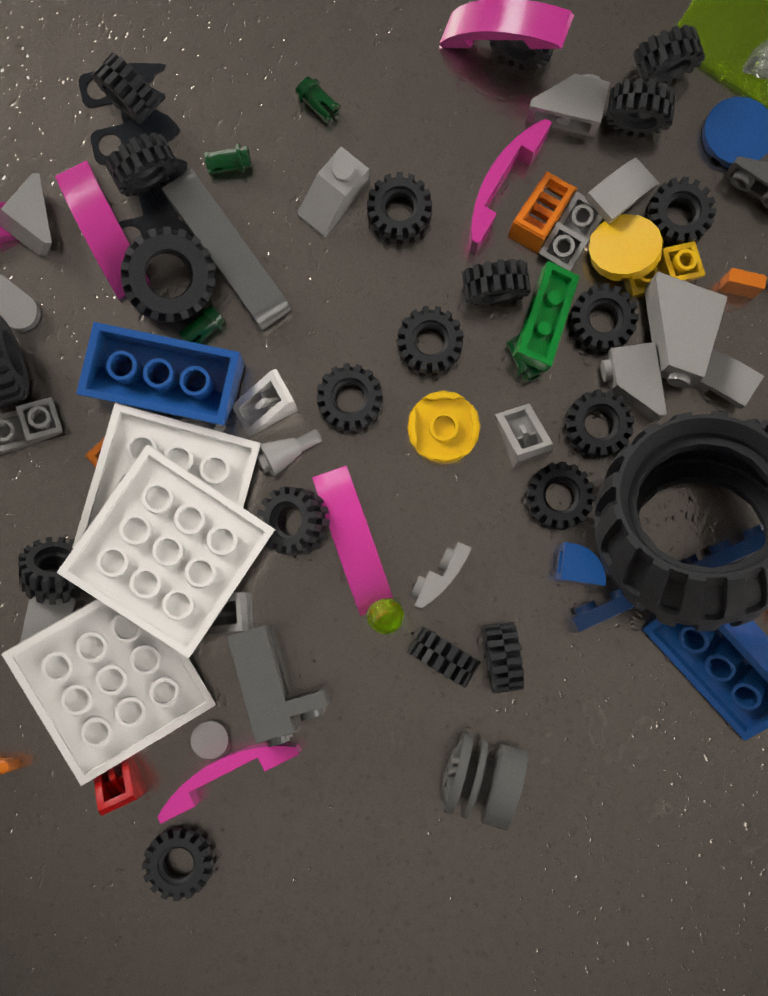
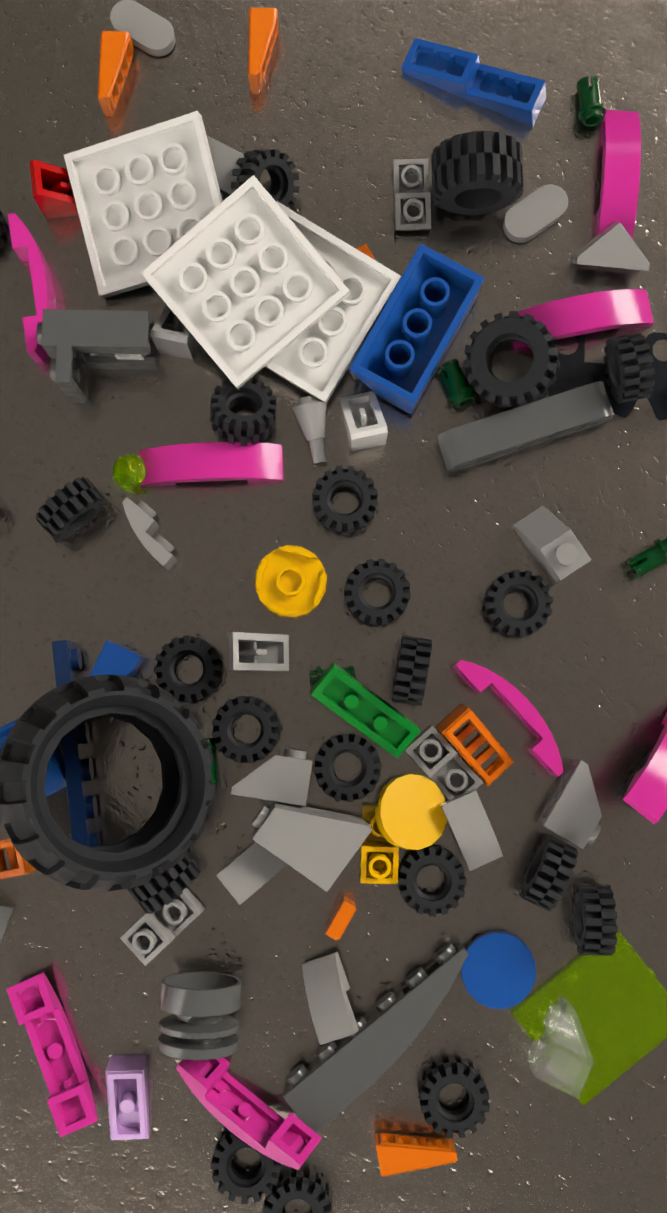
camera: 105 degrees right, 0 degrees up
light grey tile [191,720,230,759] -> none
dark green pin [204,143,252,175] -> none
black tyre [483,622,524,694] -> none

